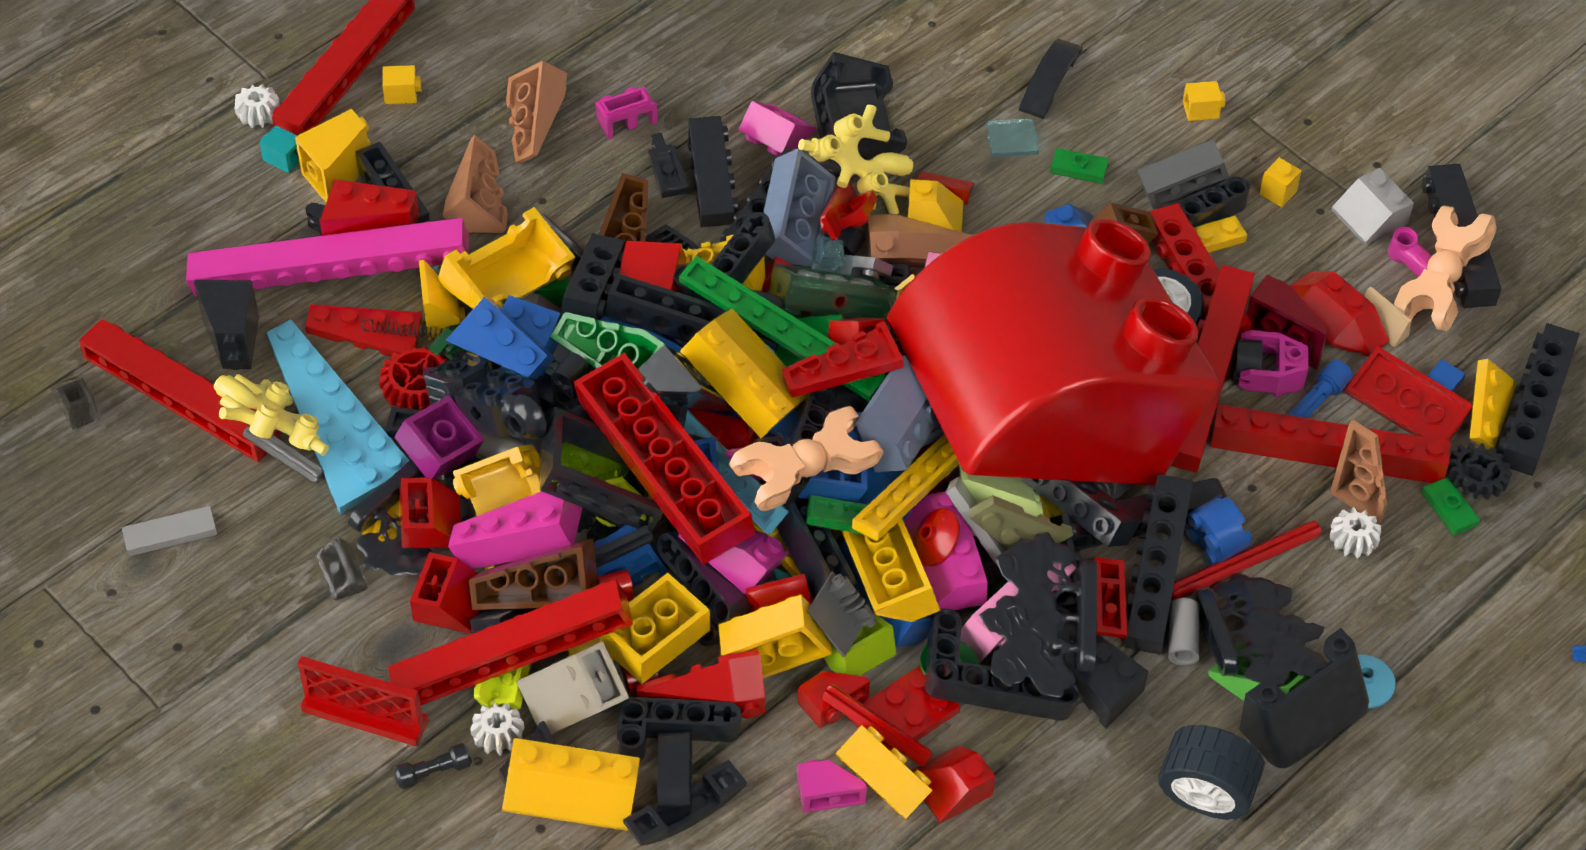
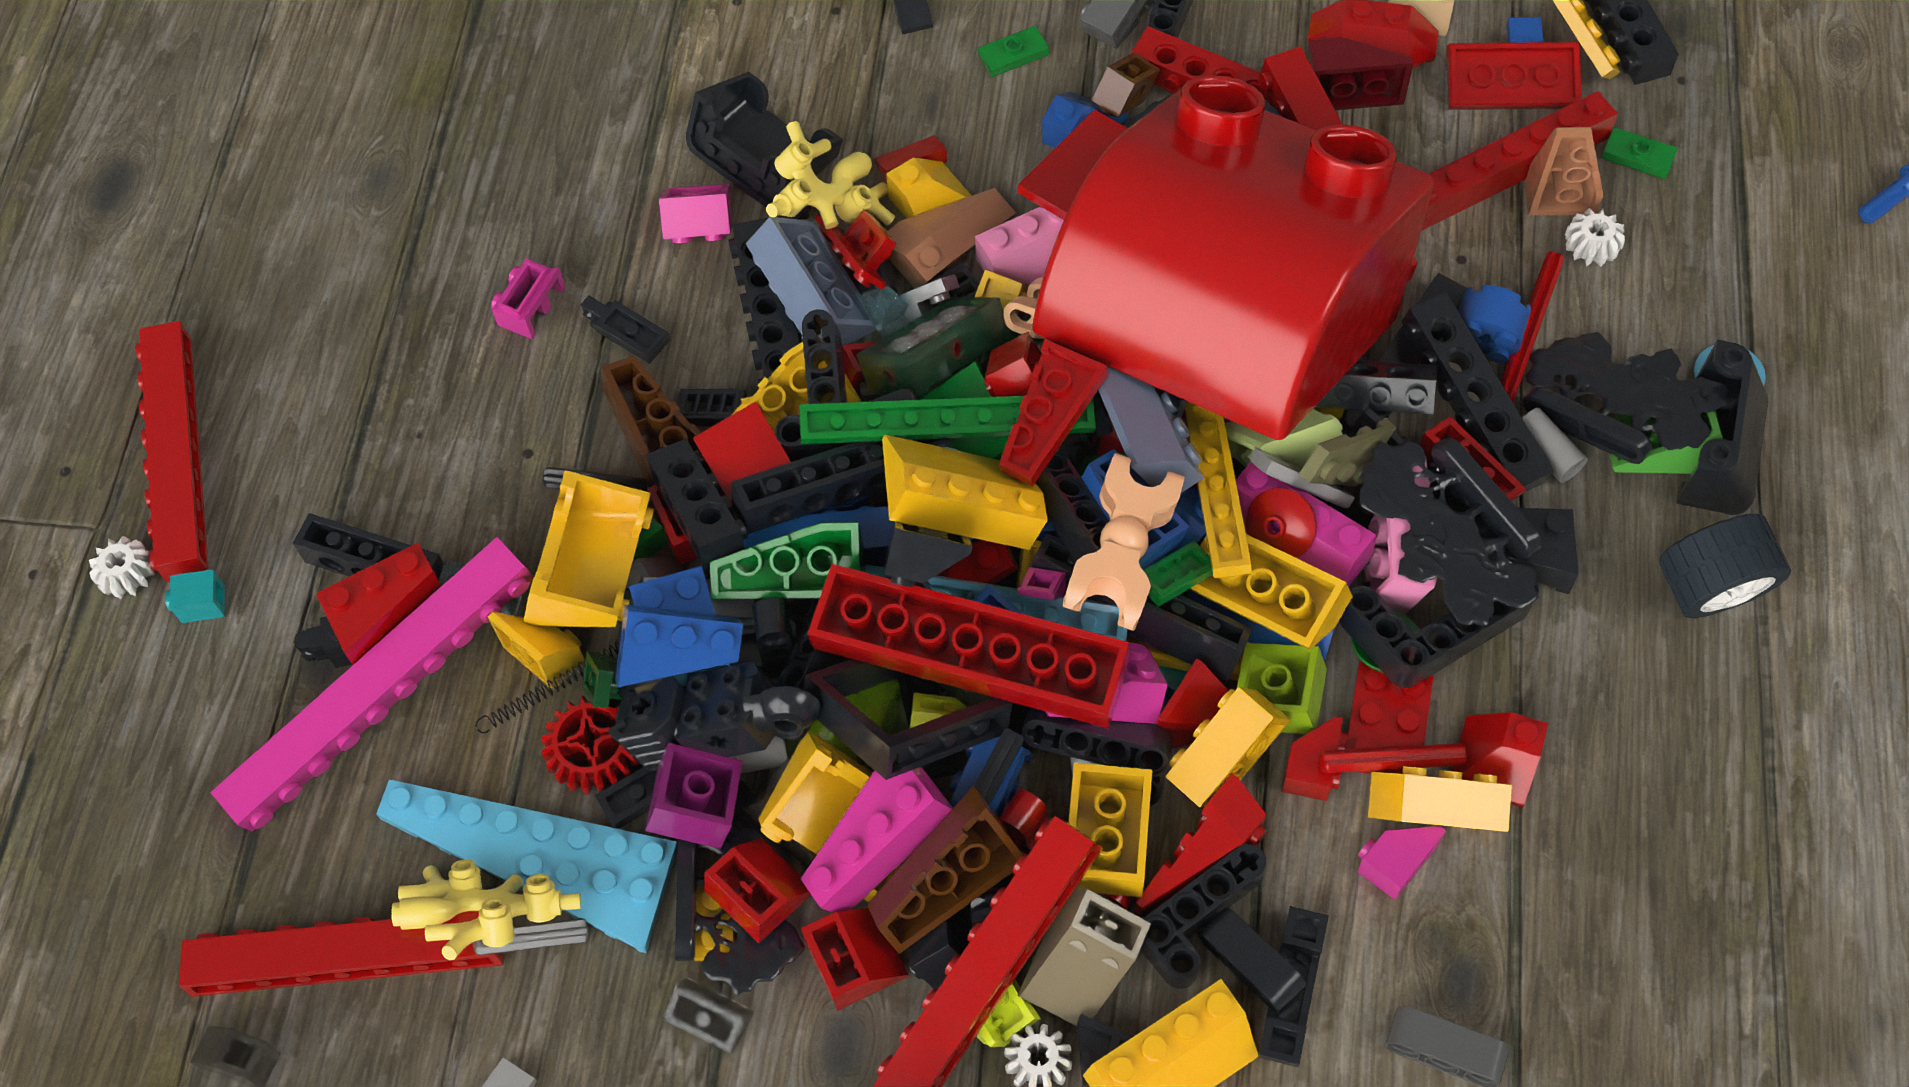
camera: 35 degrees left, 10 degrees up
black slope [194,279,259,370] -> none
yellow slope [295,109,371,202] -> none
red wing [305,304,423,357] -> none
yellow brick [382,65,422,104] -> none
nougat wedge [443,135,508,233] -> none
nougat wedge [506,61,567,164] -> none
black wedge [688,116,738,228] -> none
dark grey hinge [807,572,877,657] -> none
clear light blue piece [986,118,1039,157] -> none
yellow plate [1193,216,1247,253] -> none
dark pink piece [1232,330,1308,397] -> none
blue piece [1289,359,1353,418] -> none
black gear [1447,442,1512,500] -> none

